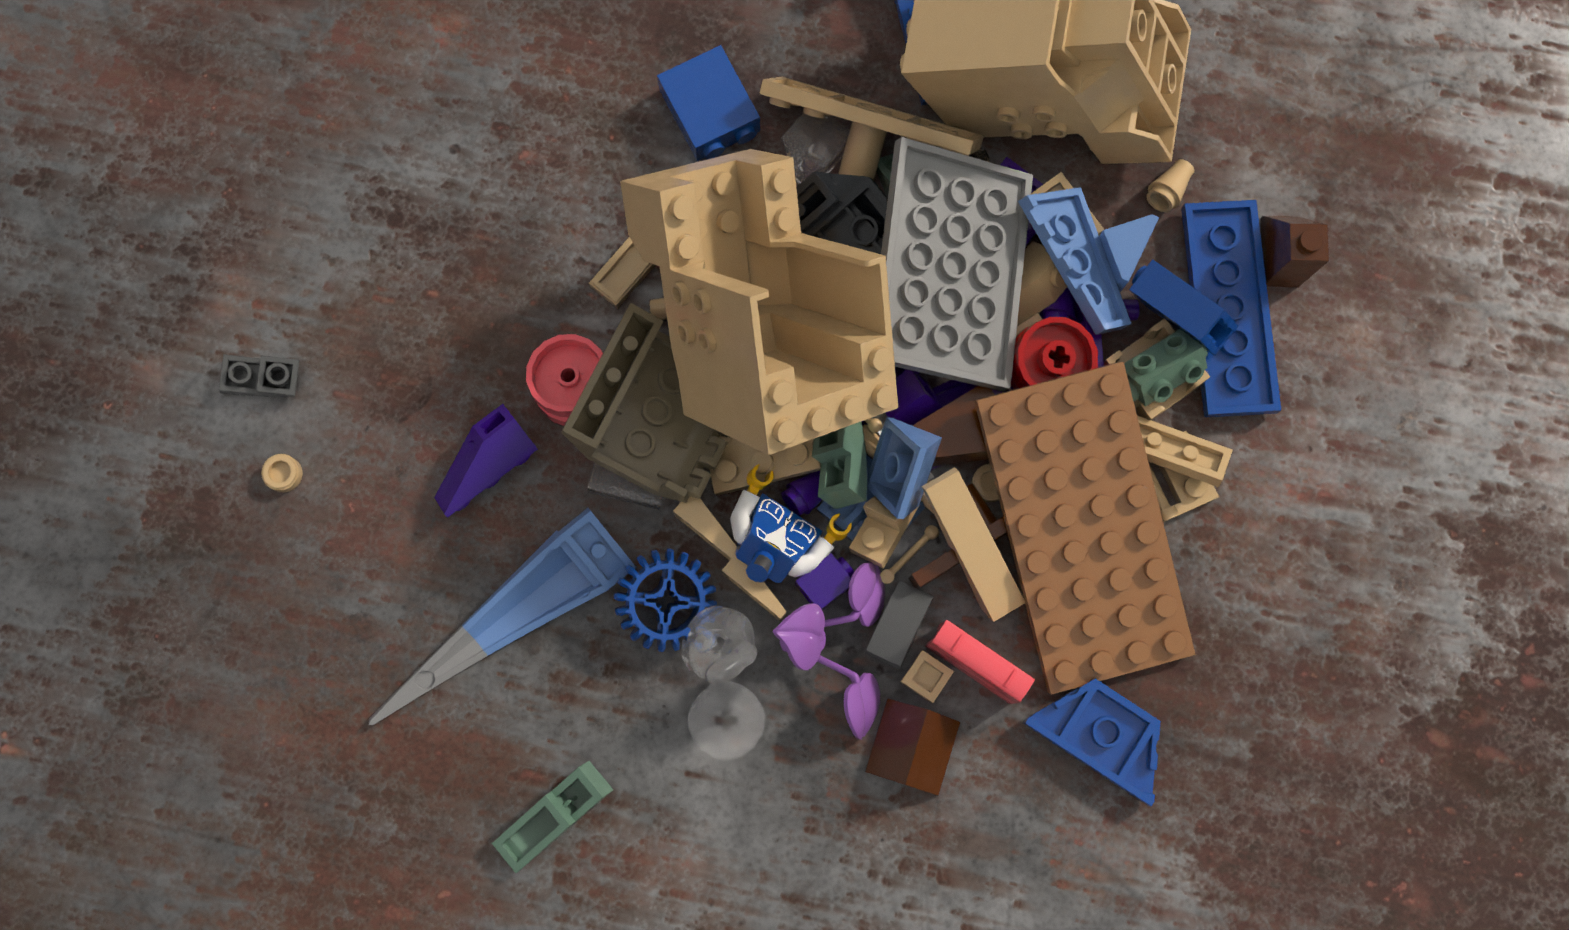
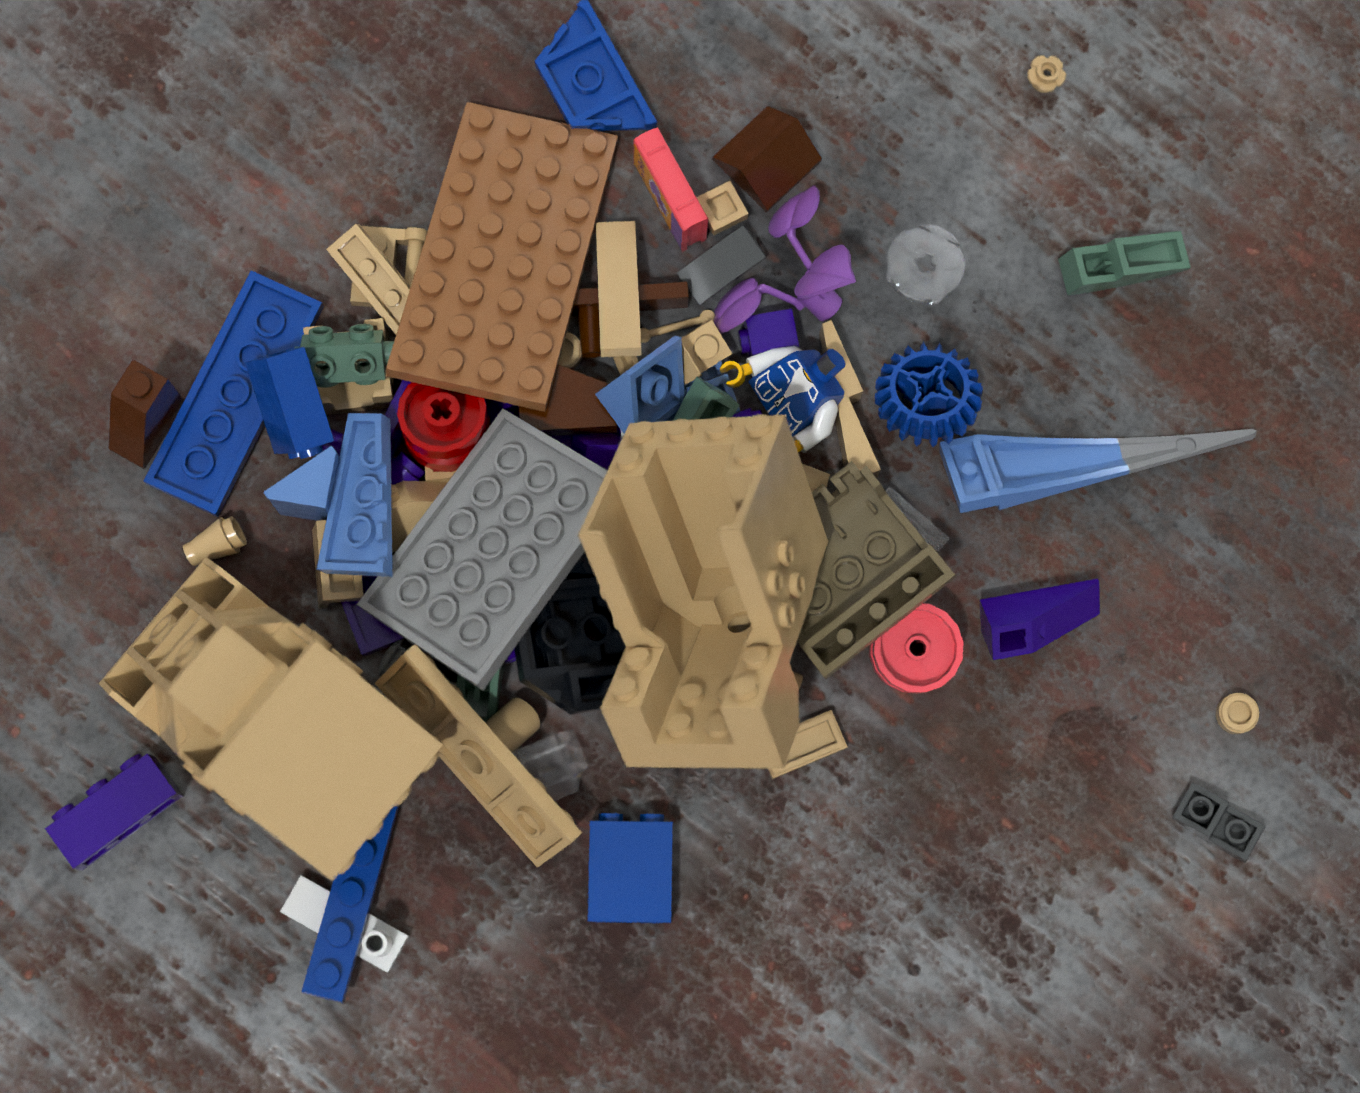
camera: 155 degrees left, 0 degrees up
clear plate [681,605,757,685] -> none

